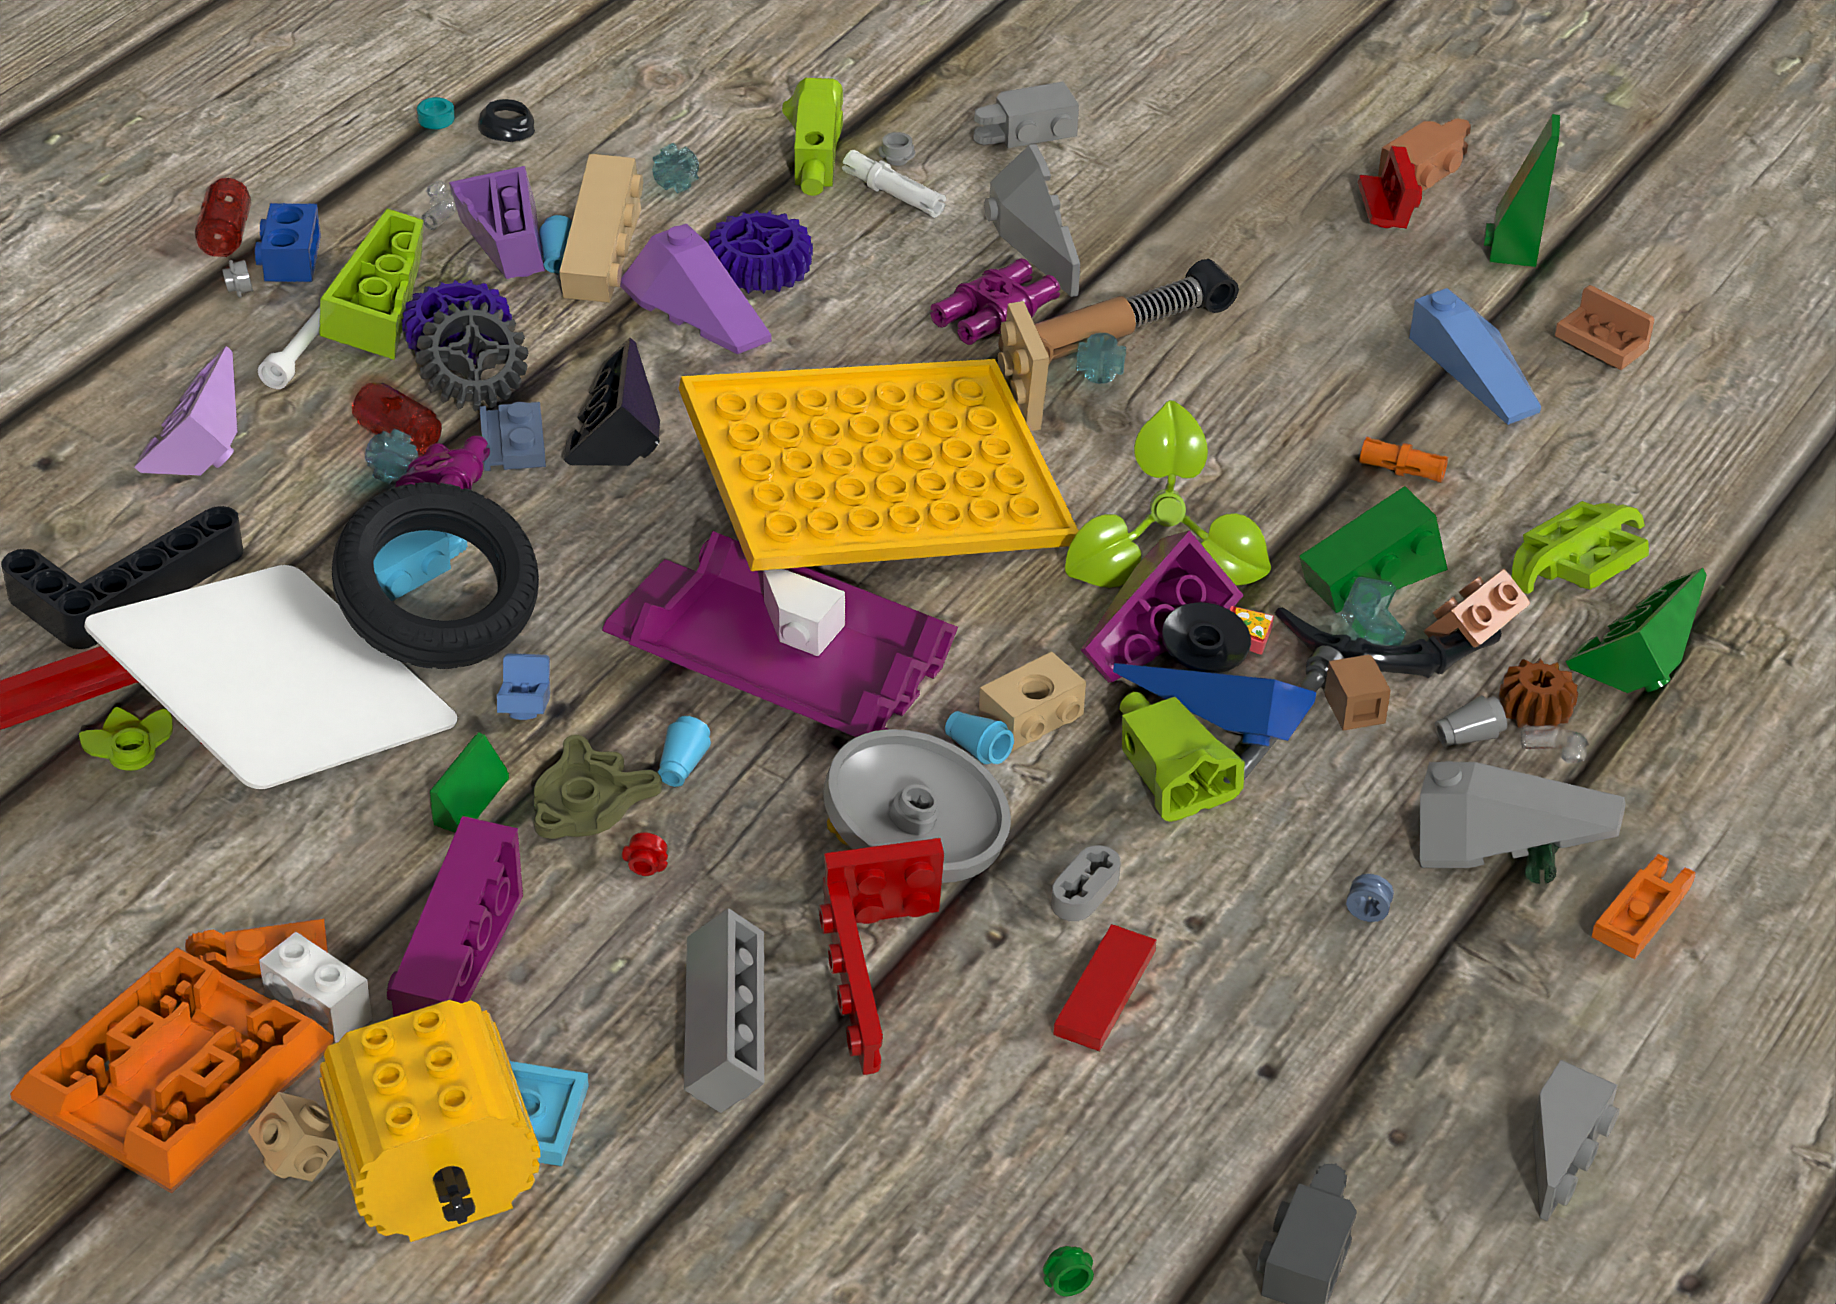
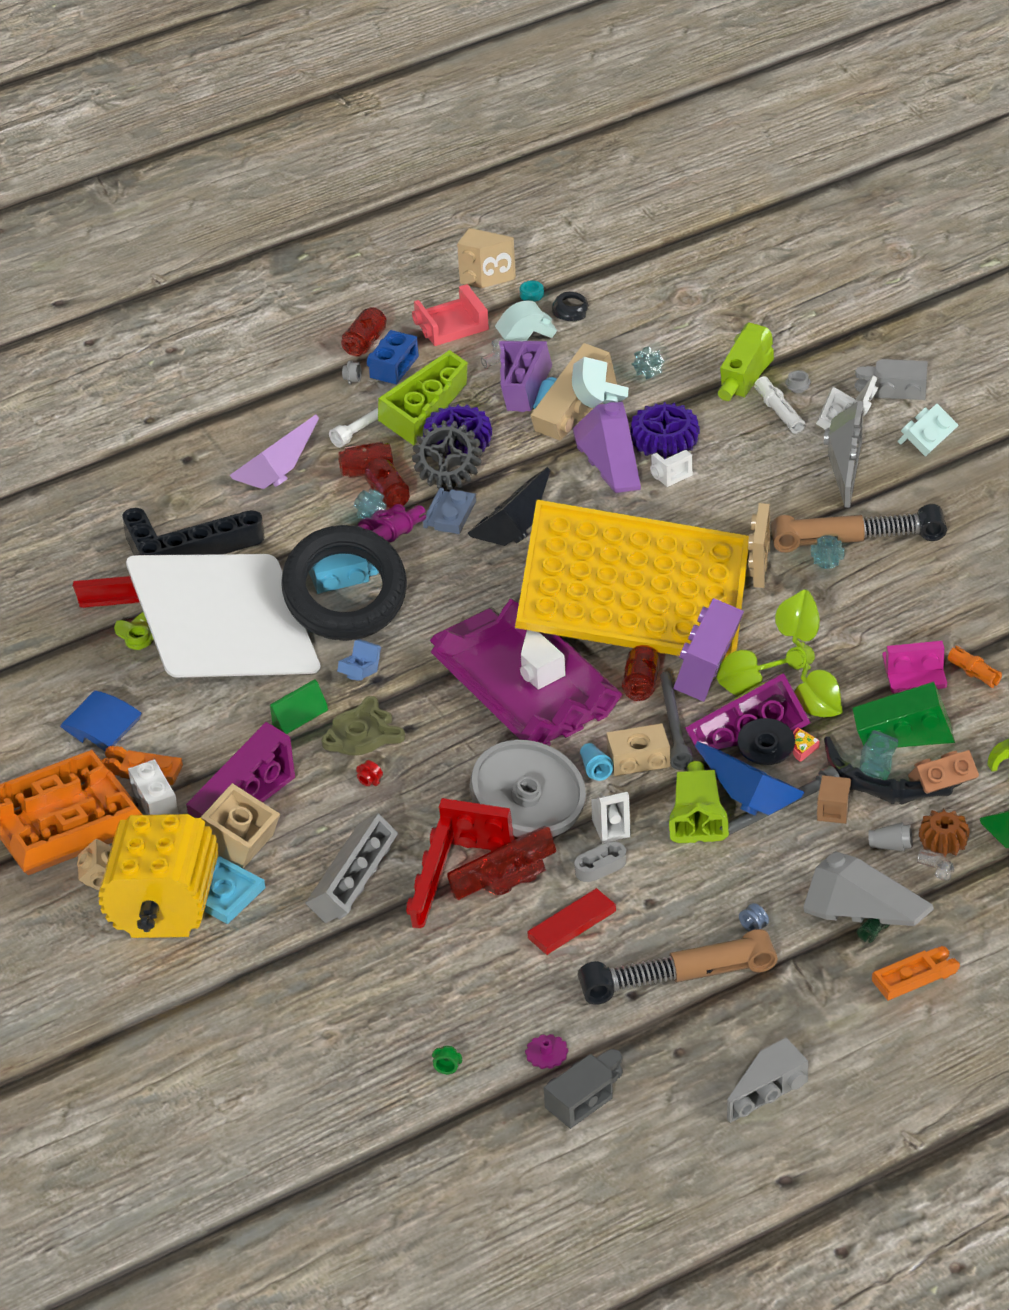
camera: 30 degrees right, 0 degrees up
medium azure cone [658,716,711,787] -> none
magenta pin [930,258,1060,345] -> none
none -> blue slope [60,690,142,751]
none -> tan slope [201,783,280,868]
none -> clear red piece [338,441,394,478]
none -> coral panel [412,284,489,346]
none -> clear red bracket [447,826,556,900]
none -> tan slope [457,228,516,288]
none -> light aqua brick [495,301,557,341]
none -> magenta piece [525,1034,569,1069]
none -> light aqua brick [572,357,629,408]
none -> piece [577,929,778,1005]
none -> white slope [591,792,630,844]
none -> clear red piece [622,645,660,701]
none -> white bracket [650,450,693,487]
none -> dark grey piece [660,671,693,770]
none -> medium lavender wedge [673,598,744,702]
none -> white bracket [816,375,878,430]
none -> dark pink bracket [882,641,947,693]
none -> light aqua bracket [897,404,959,457]

